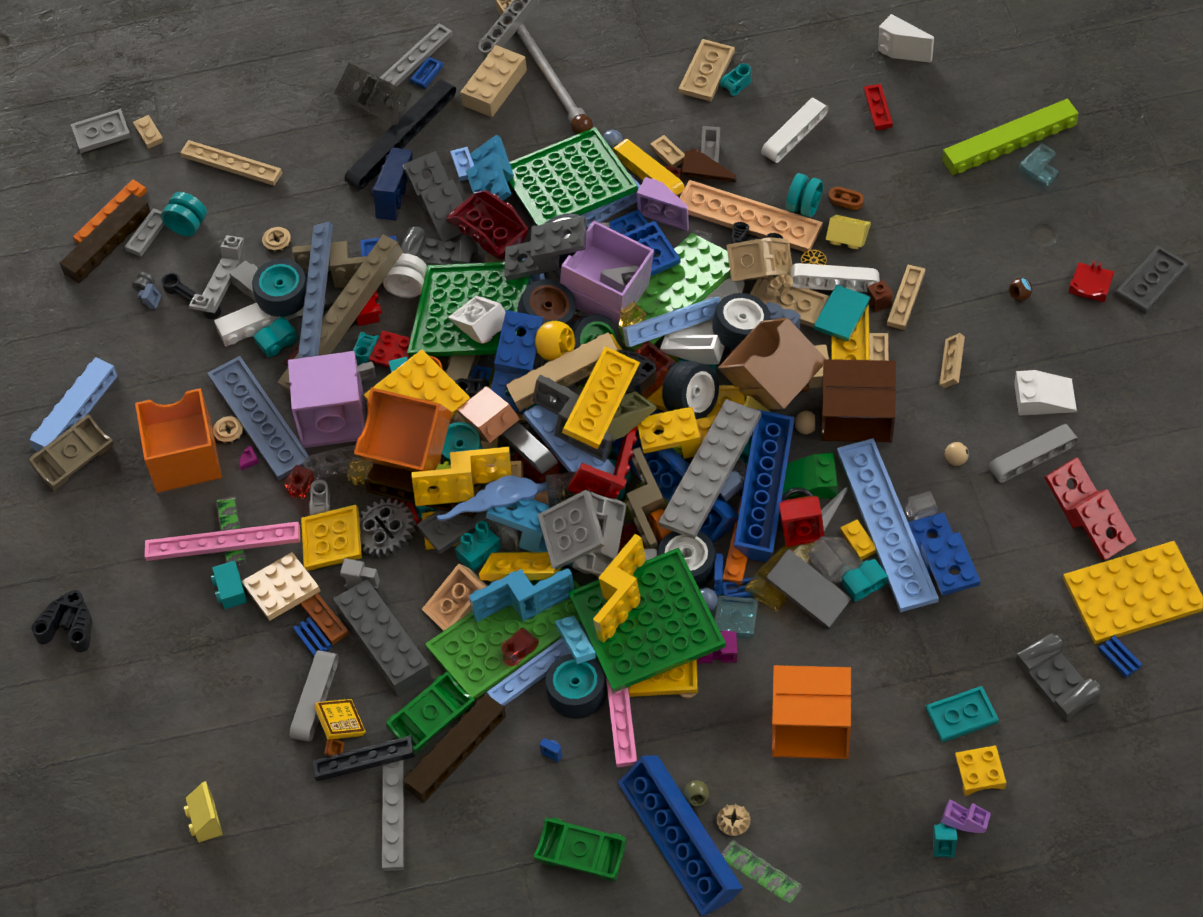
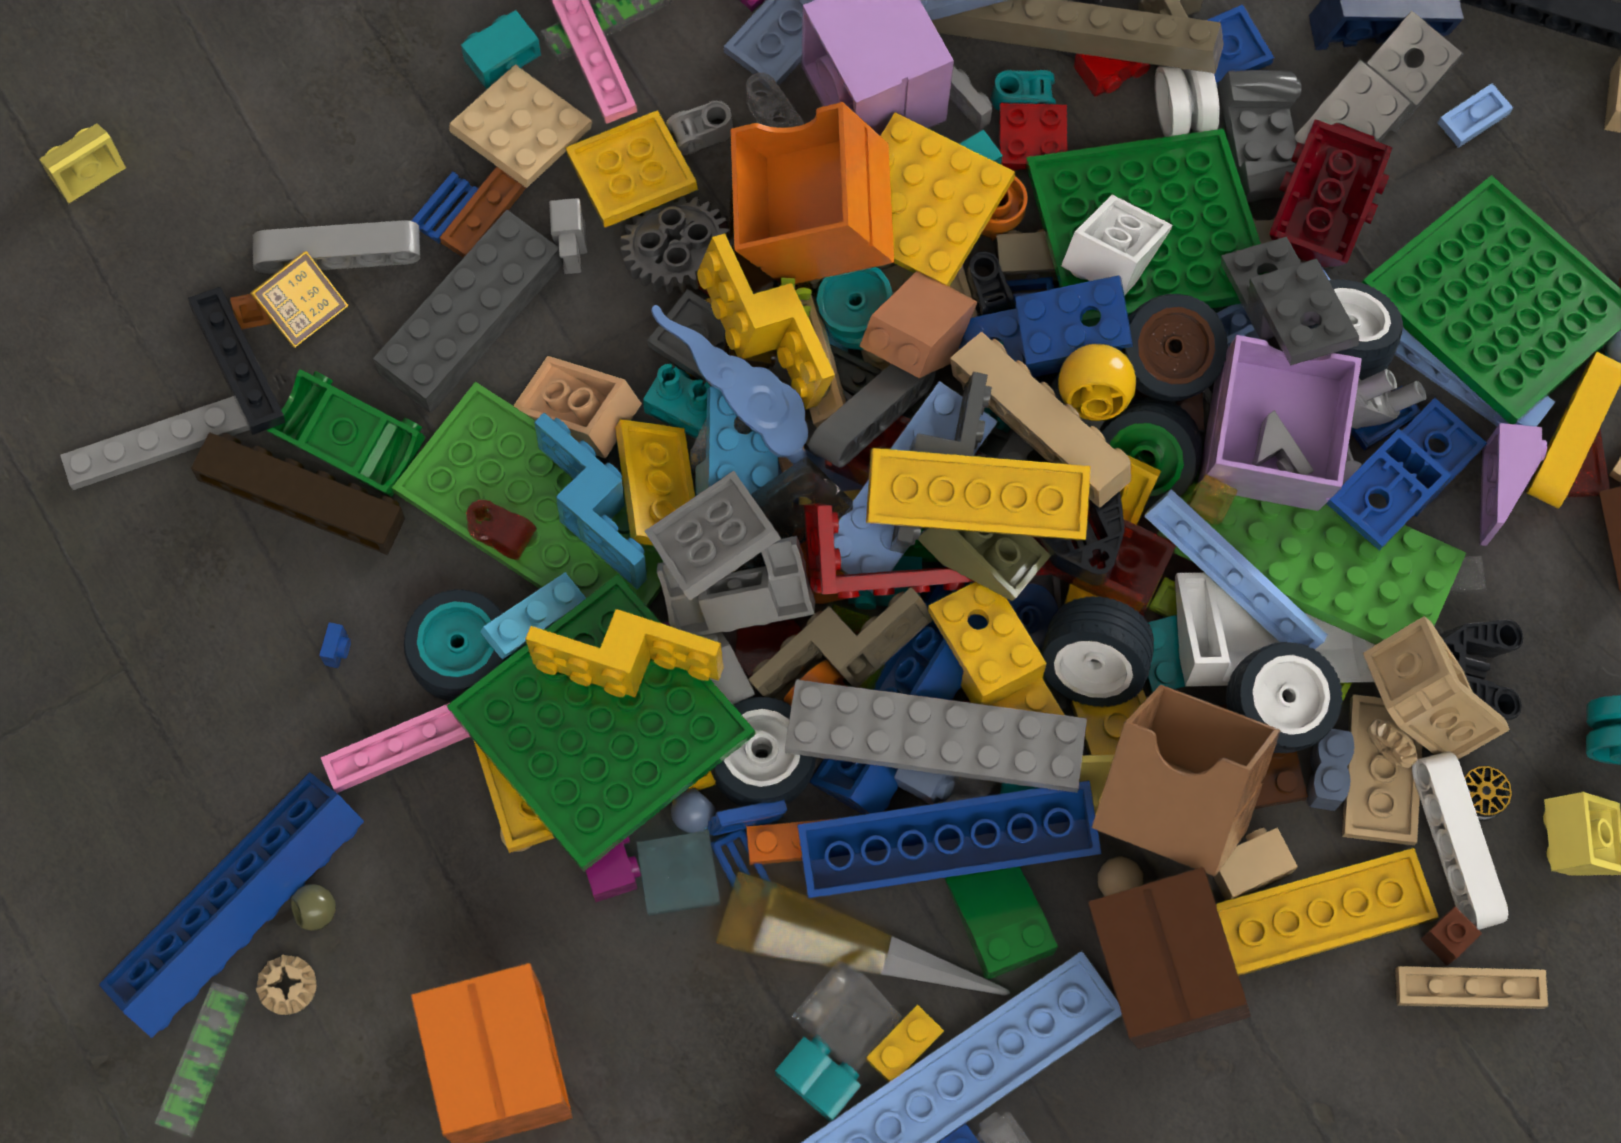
camera: 65 degrees right, 15 degrees up
clear red brick [284,465,315,499] -> none
dark azure bracket [466,135,514,201] -> none
light blue plate [487,624,591,707] -> none
green piece [533,817,627,882] -> none
light nougat plate [680,180,823,252] -> none
dark grey tile [765,549,852,629] -> none
red piece [779,487,825,547] -> none
teal tile [814,284,871,342] -> none
tan plate [869,333,889,361] -> none
tan plate [939,333,965,389] -> none

